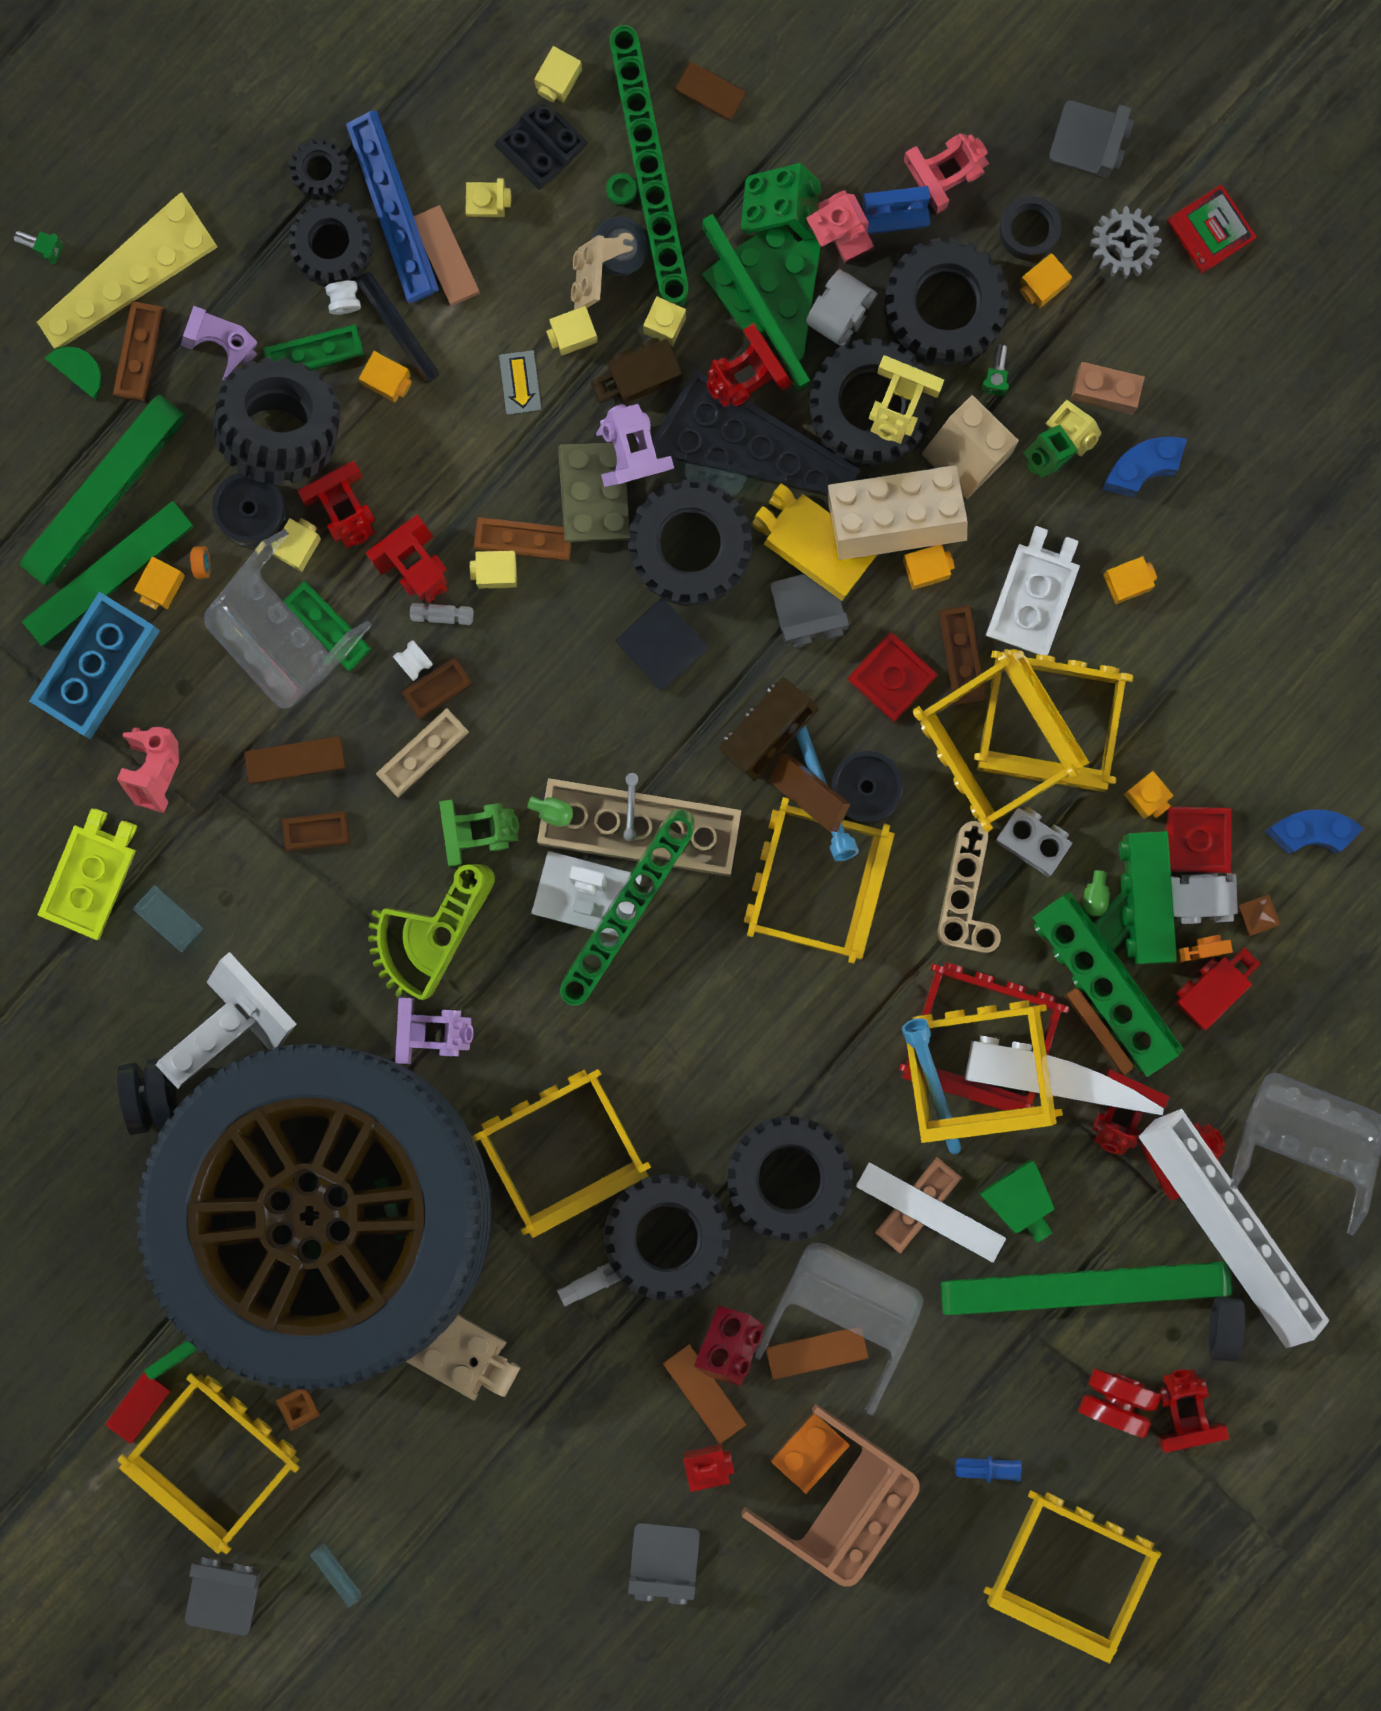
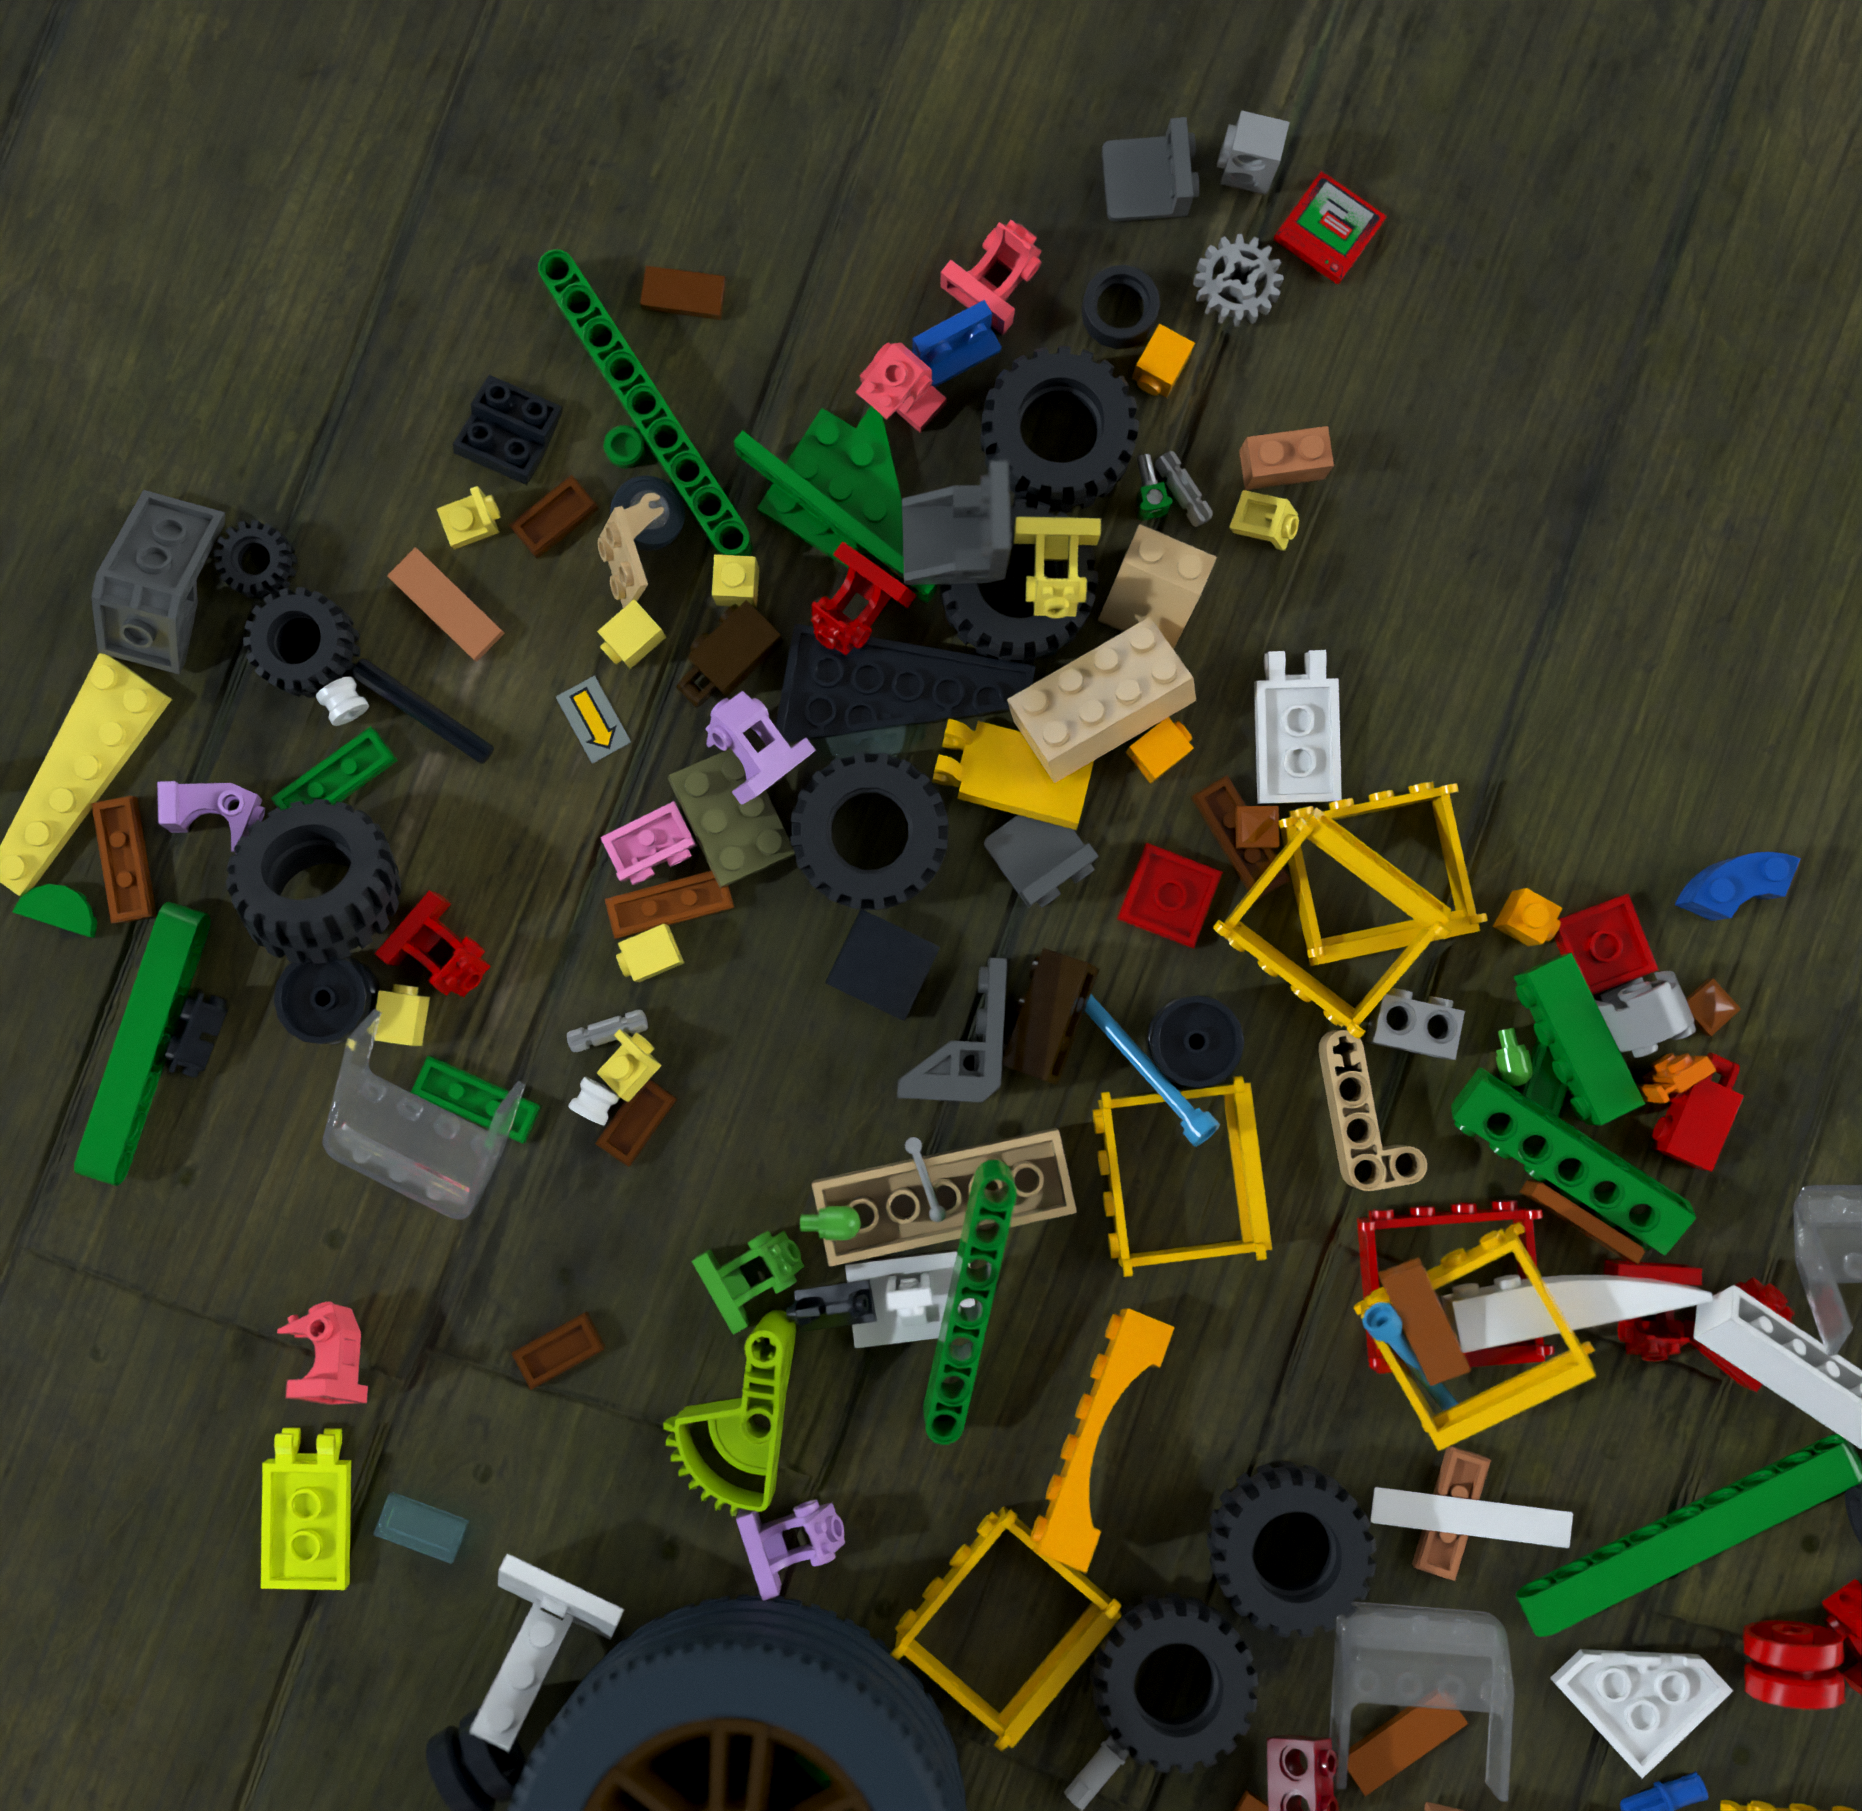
camera: 30 degrees left, 0 degrees up
green tile [21,501,194,648] -> none
dark azure brick [29,592,160,740] -> none
light orange brick [134,557,185,610] -> none
orange tile [190,546,211,579] -> none
reddish brown tile [244,736,346,784] -> none
blue tile [346,111,439,303] -> none
light orange brick [359,351,412,403] -> none
red tile [366,515,448,604] -> none
tan tile [376,708,470,798] -> none
light yellow brick [534,46,582,103] -> none
green bracket [741,163,821,240] -> none
reddish brown tile [769,753,850,832] -> none
light grey brick [806,269,879,346] -> none
green torso [979,1160,1054,1243] -> none
green brick [1023,425,1078,478] -> none
blue brick [1103,437,1187,498] -> none
light orange brick [1104,556,1157,605] -> none
none -> dark grey bracket [91,490,225,675]
none -> black hinge [163,988,229,1078]
none -> reddish brown tile [509,475,599,559]
none -> light yellow bracket [597,1029,662,1102]
none -> bright pink bracket [600,801,697,885]
none -> black hinge [786,1279,877,1332]
none -> dark grey bracket [897,958,1007,1102]
none -> dark grey bracket [902,461,1011,585]
none -> light orange arch [1030,1308,1175,1573]
none -> light grey axle [1155,451,1213,527]
none -> light grey brick [1217,110,1290,195]
none -> dark orange tile [1235,806,1279,849]
none -> dark orange tile [1379,1257,1471,1386]
none -> white plate [1550,1649,1733,1778]

